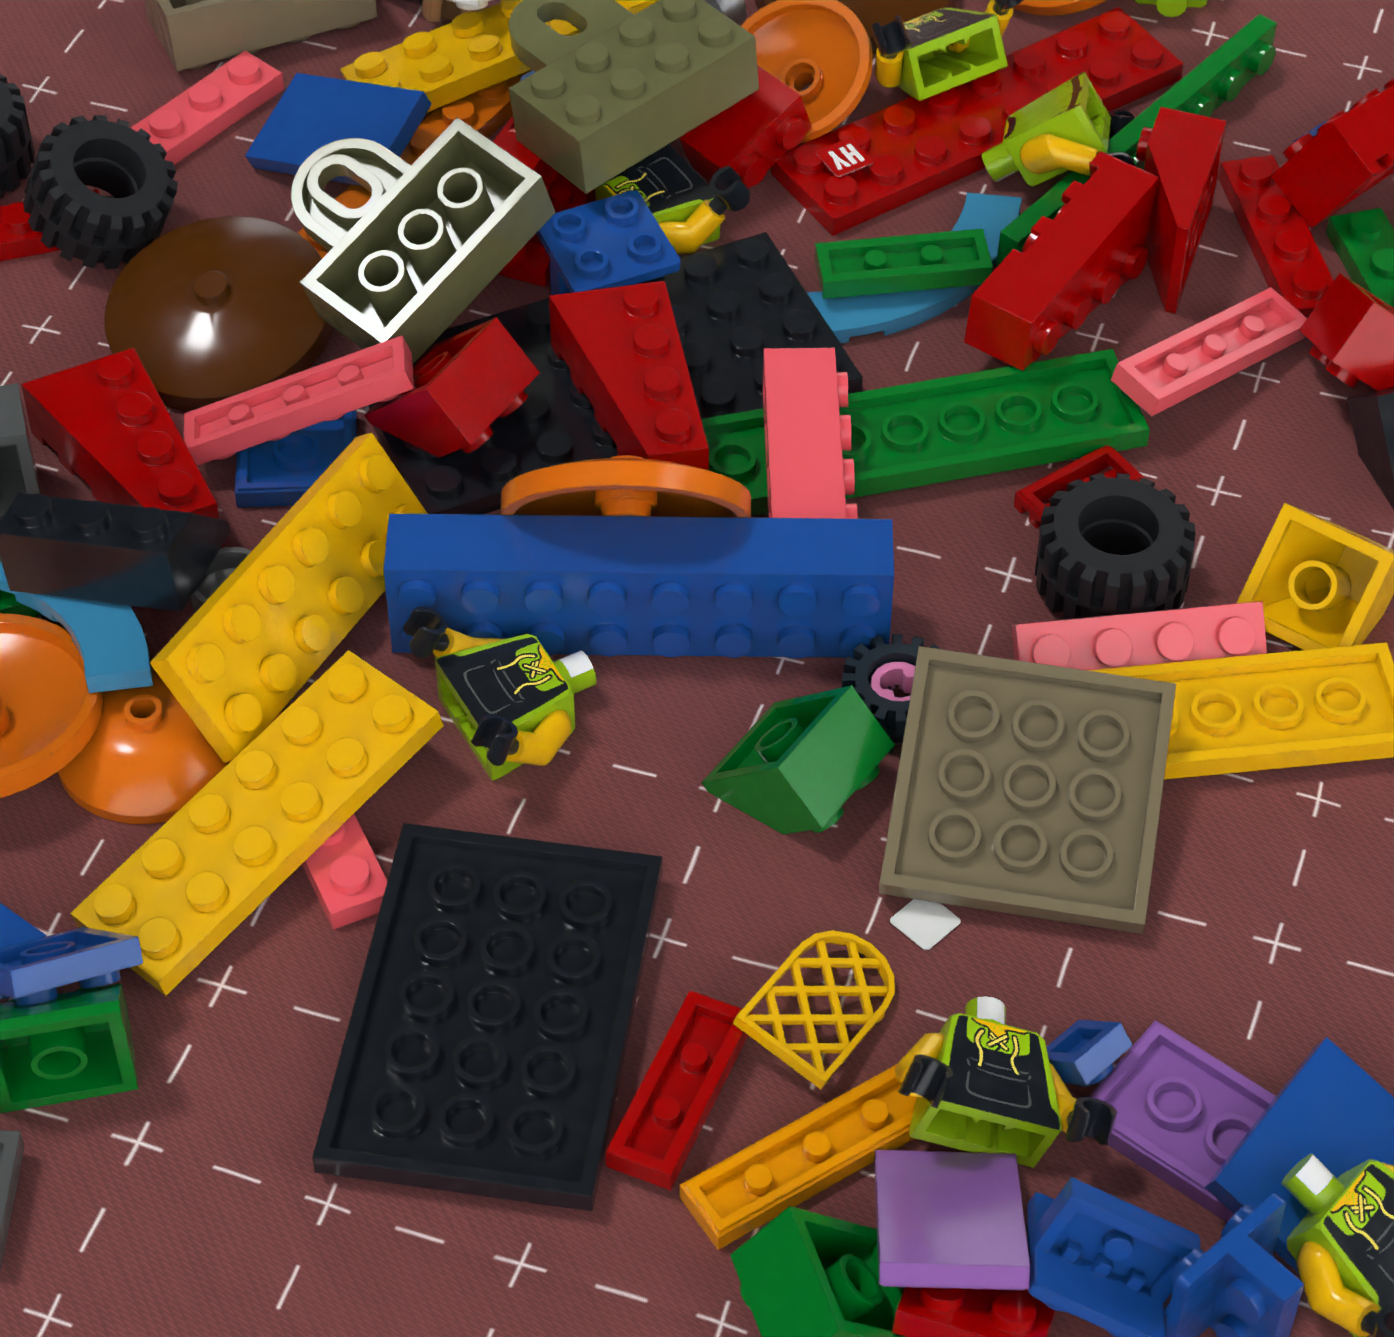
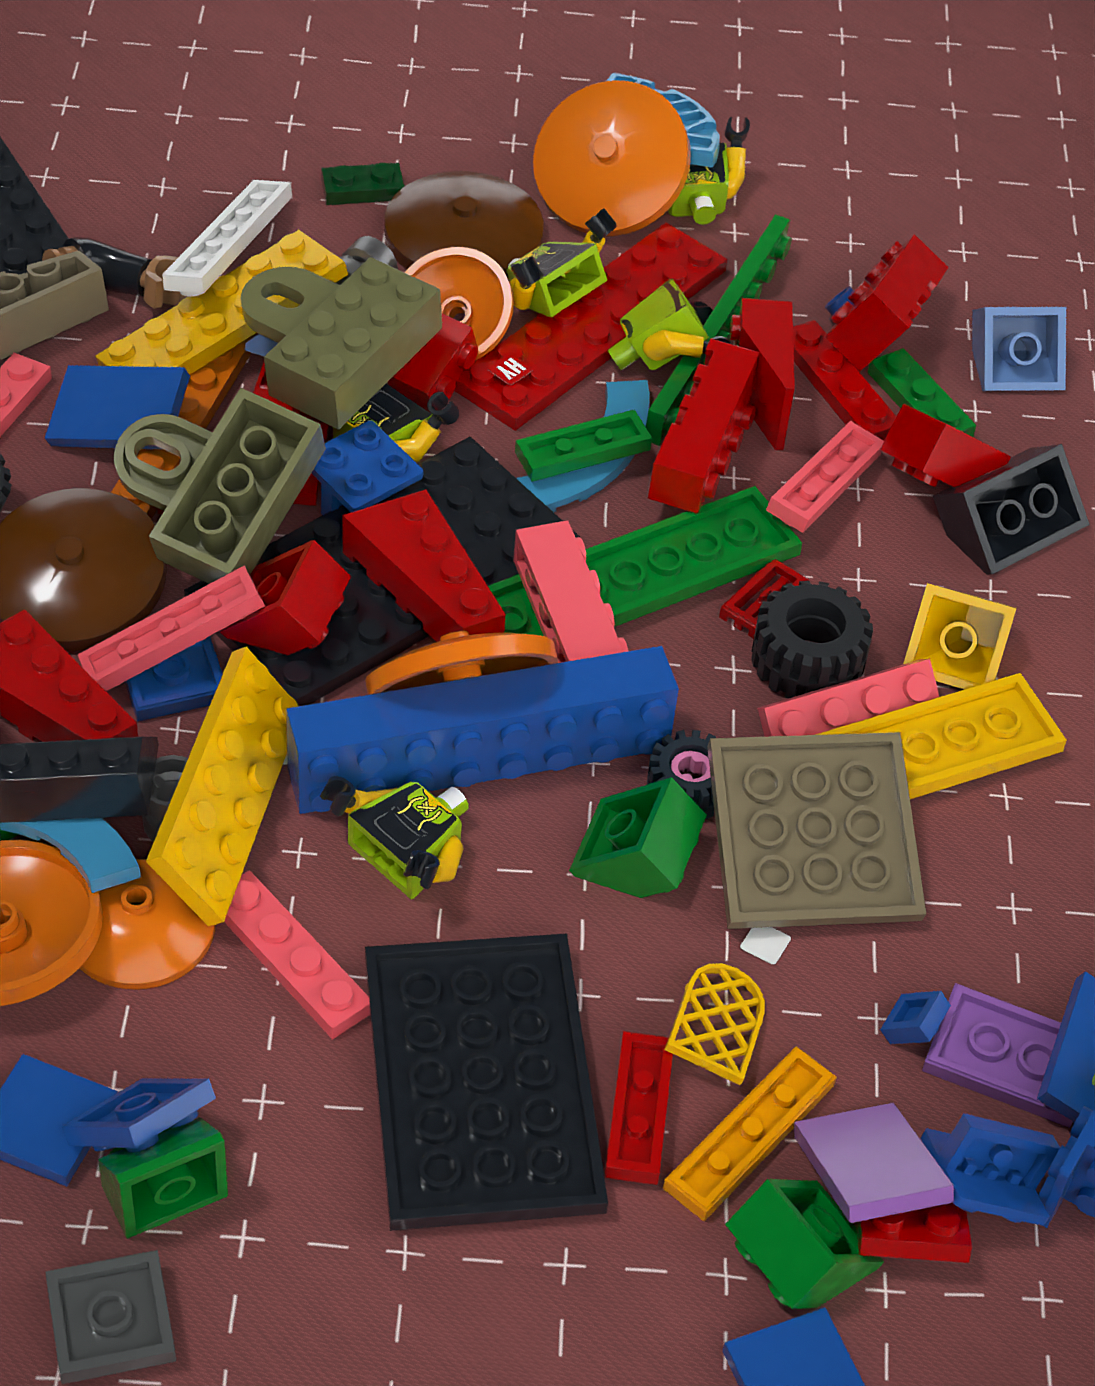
camera: 20 degrees left, 0 degrees up
yellow plate [70,650,444,996] -> none
torso [895,996,1117,1168] -> none

